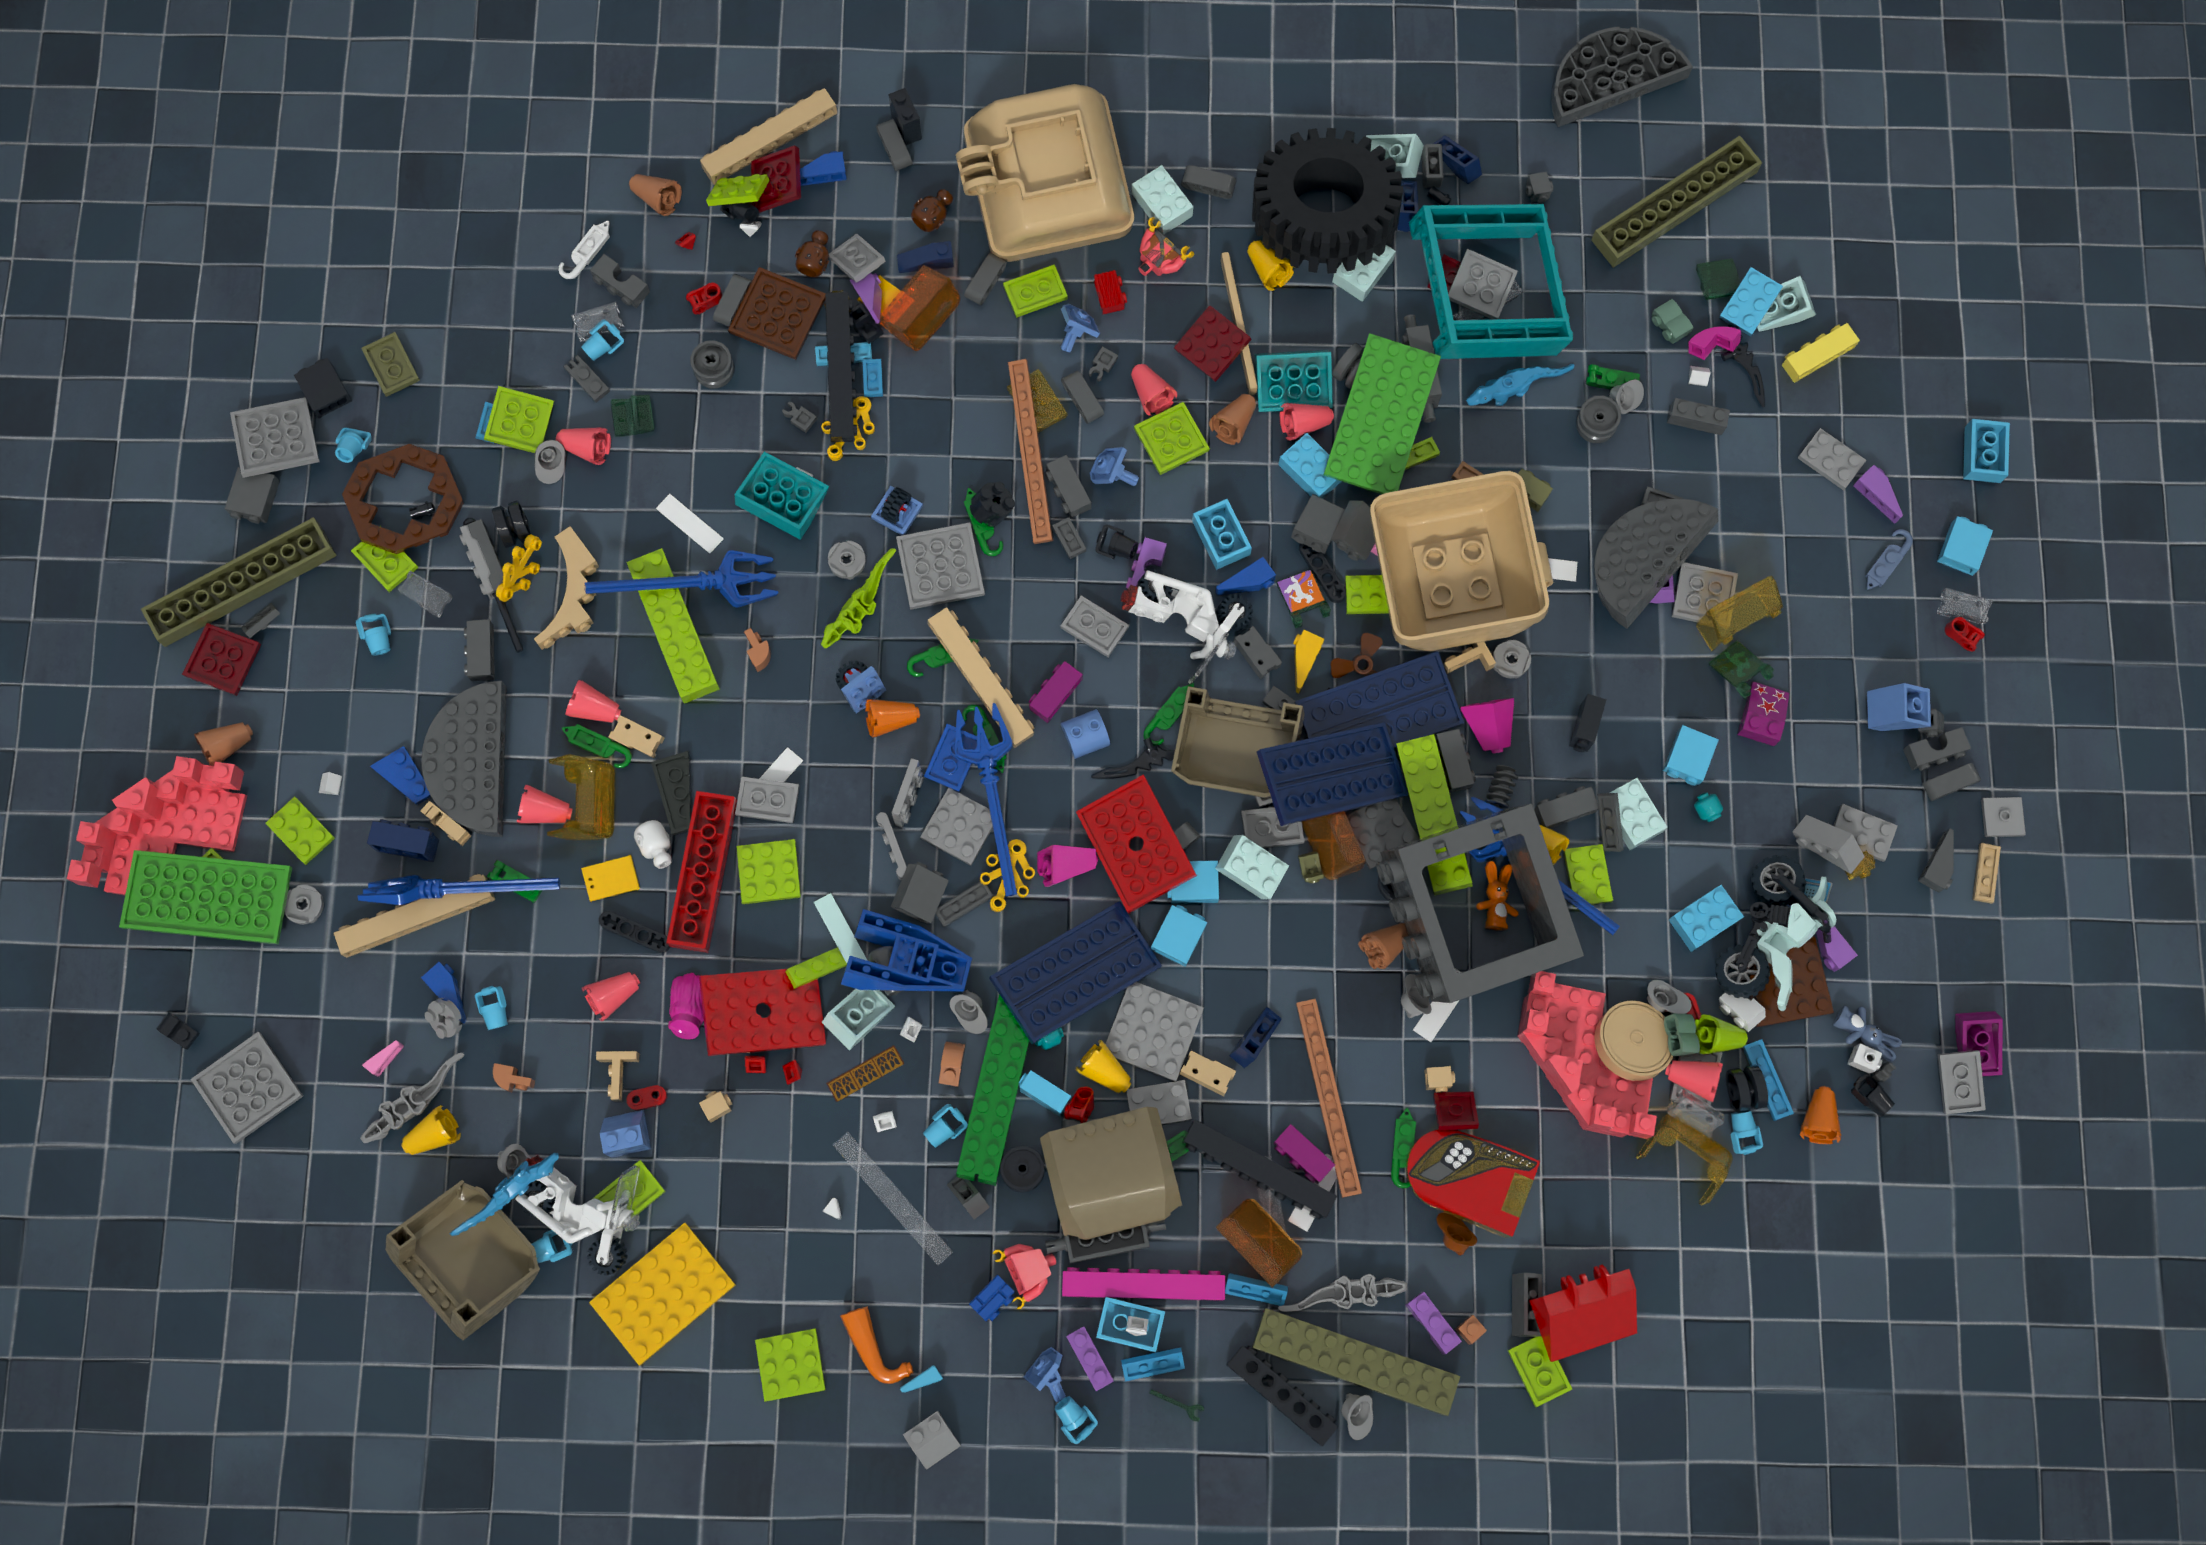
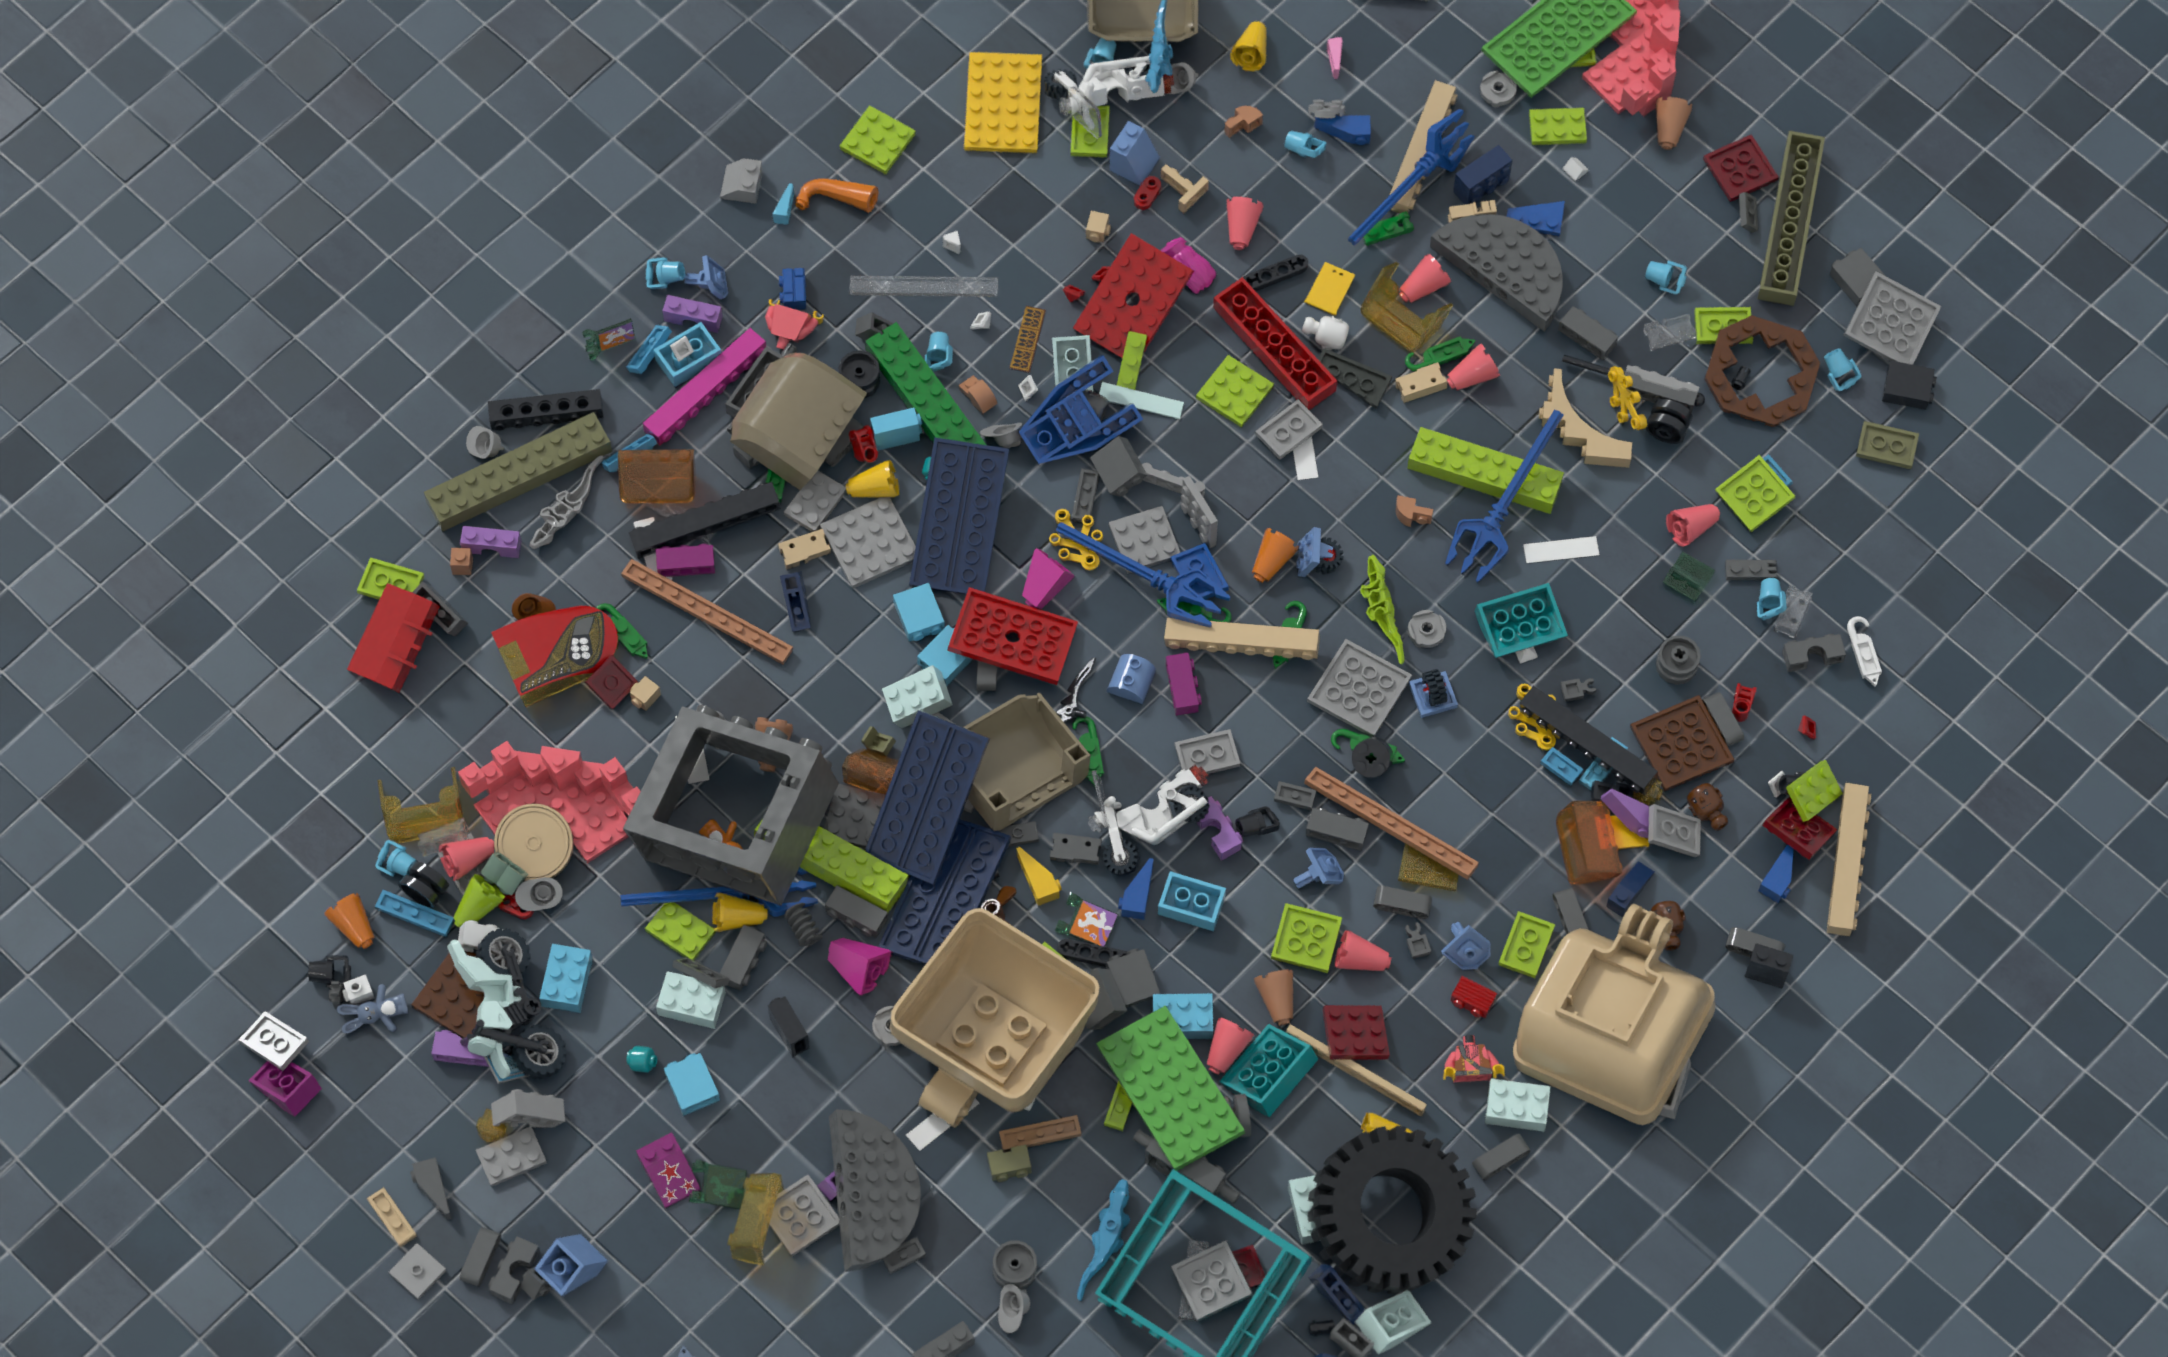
camera: 135 degrees right, 10 degrees down
light grey animal [360,1053,464,1143] -> none
light grey piece [534,440,565,484] -> none
nougat cone [629,174,682,216] -> none
green plate [1586,364,1640,389] -> none

